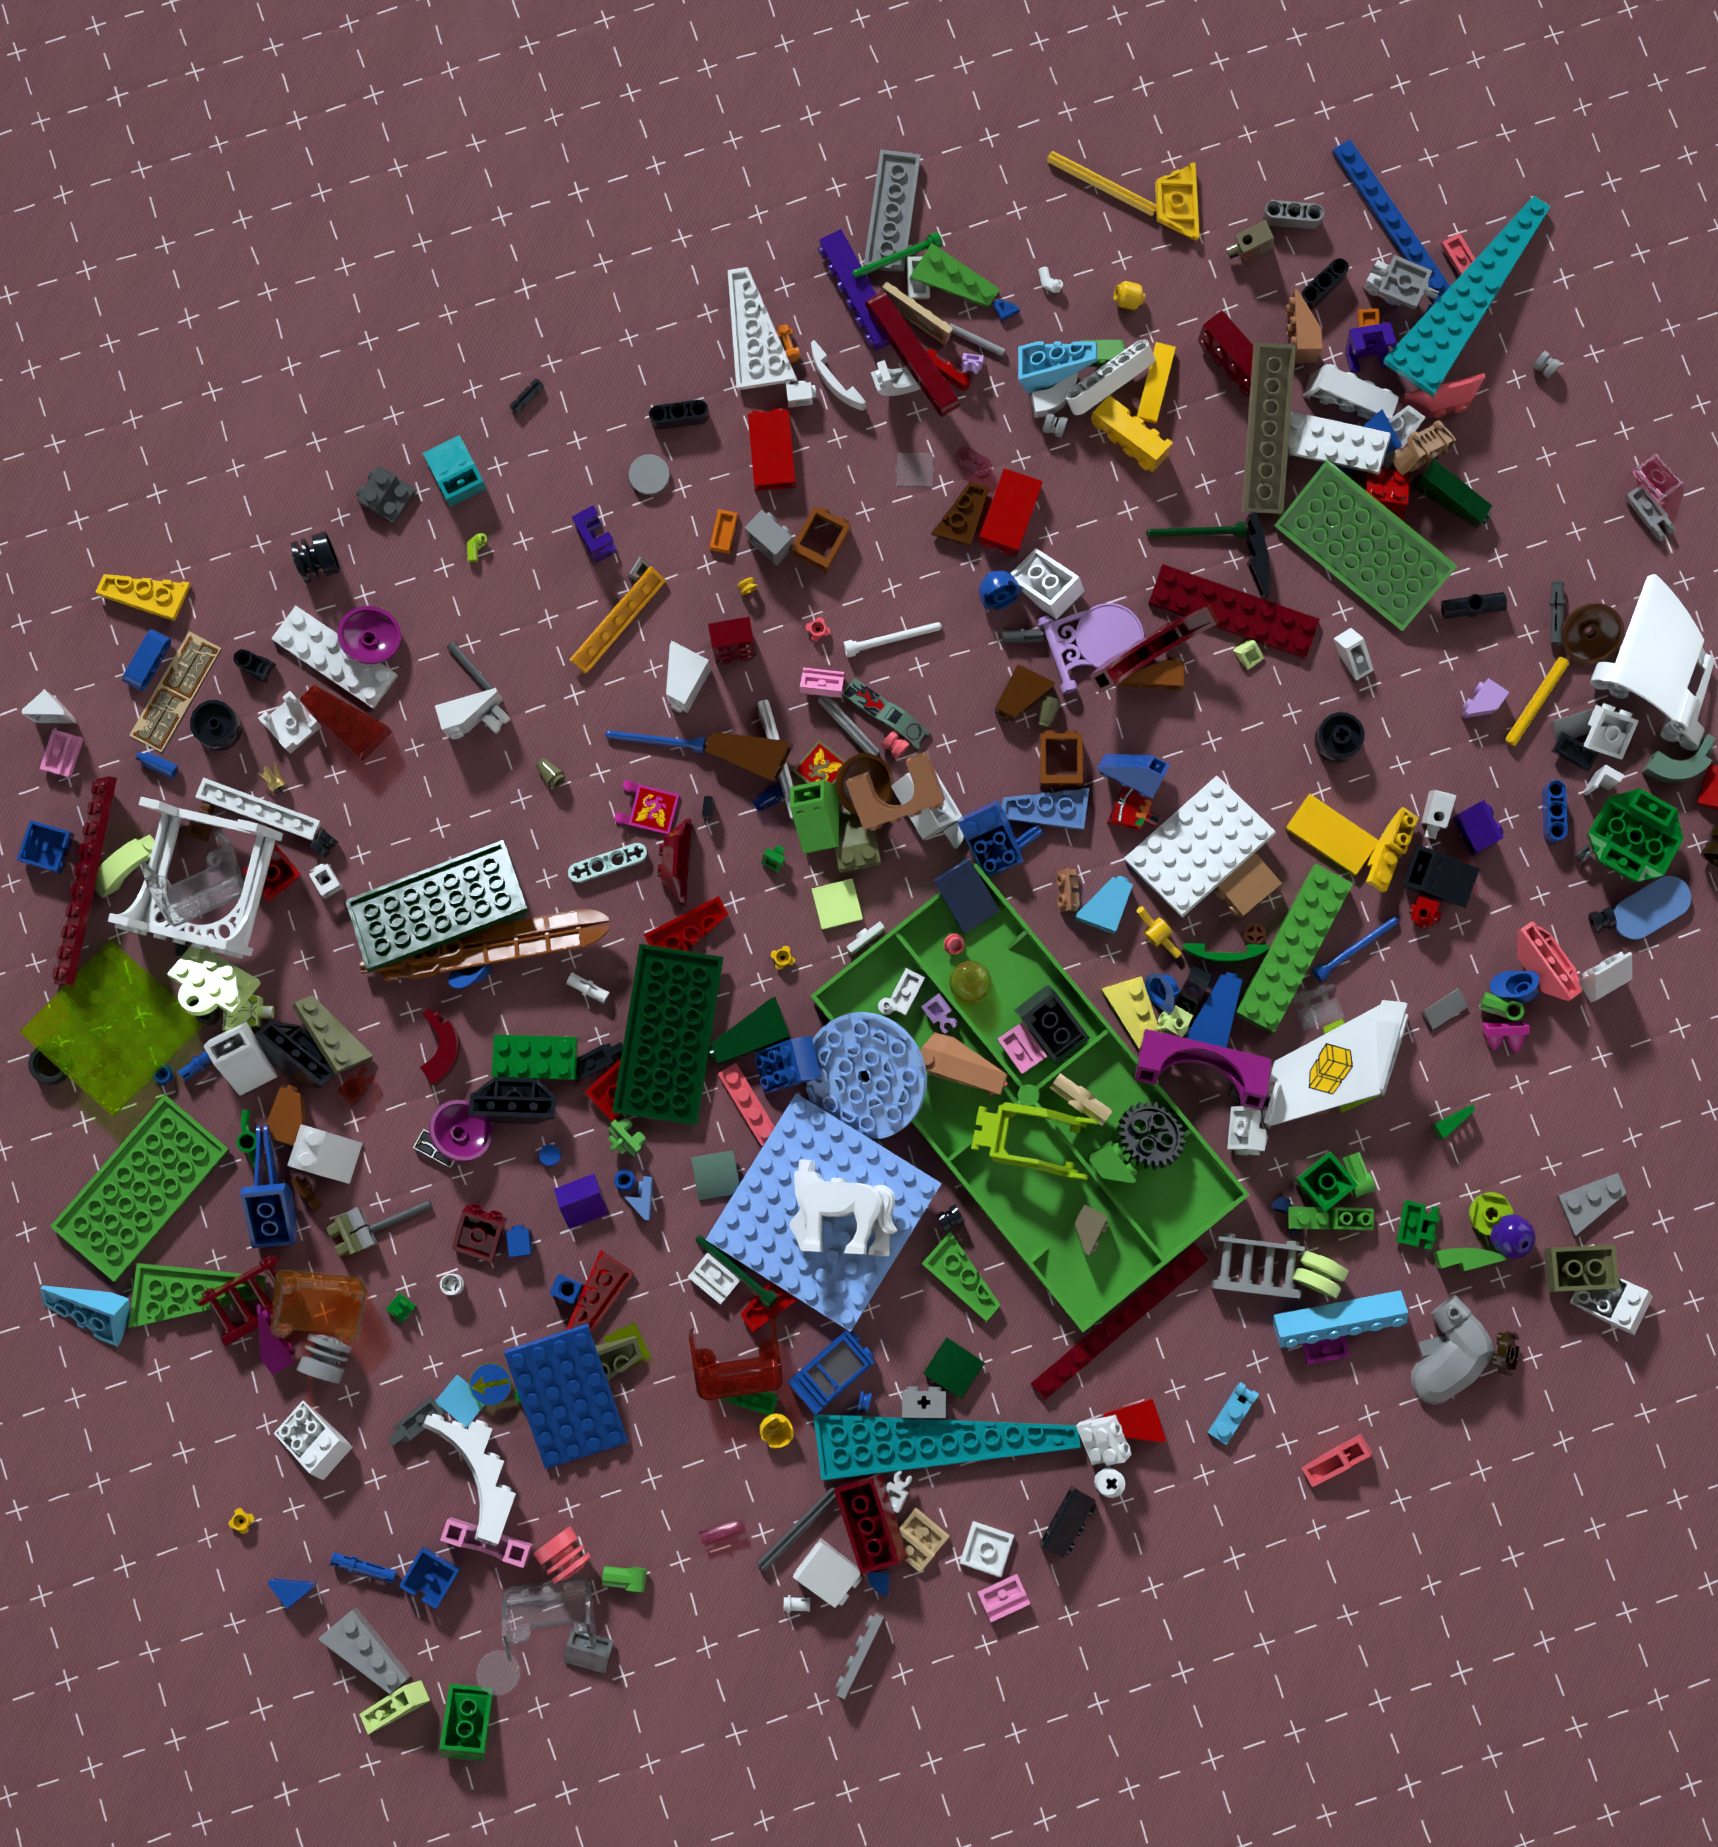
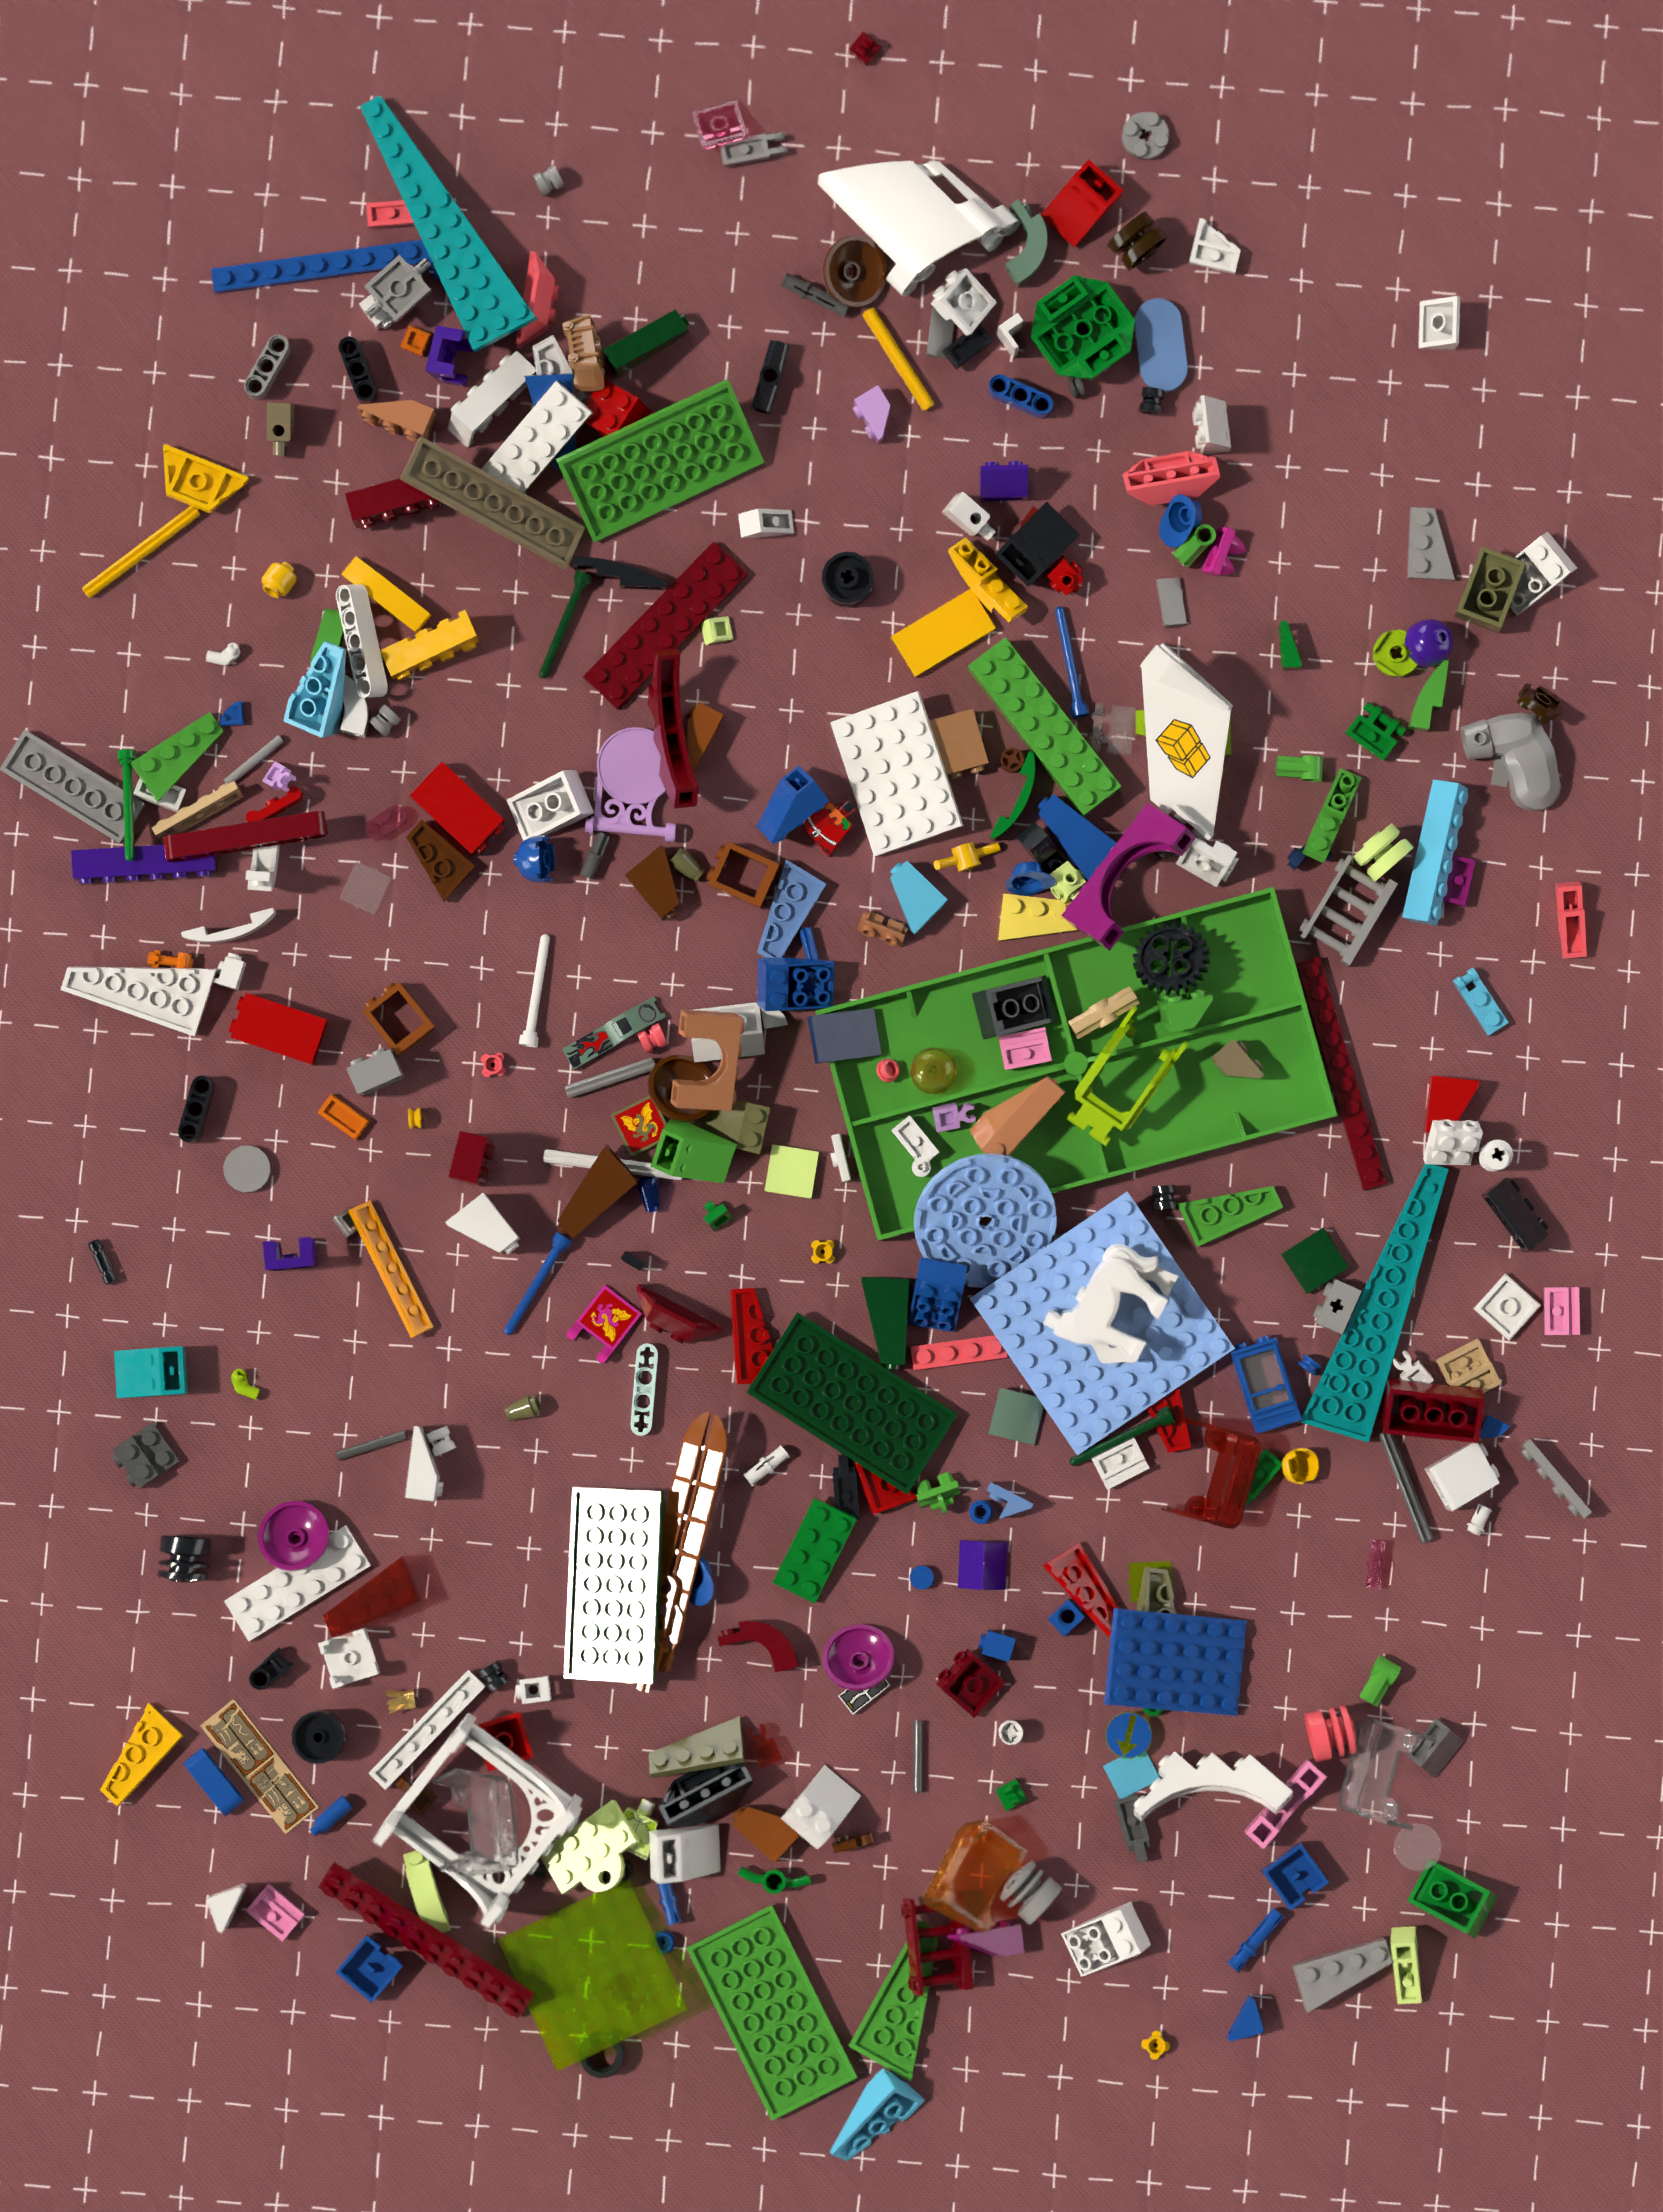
camera: 70 degrees left, 5 degrees up
blue slope [240,1125,297,1249] -> none
hips [326,1207,378,1256] -> none
black wedge [468,1077,556,1124] -> none
bright pink plate [799,668,845,698] -> none
green slope [1294,1151,1358,1212] -> none

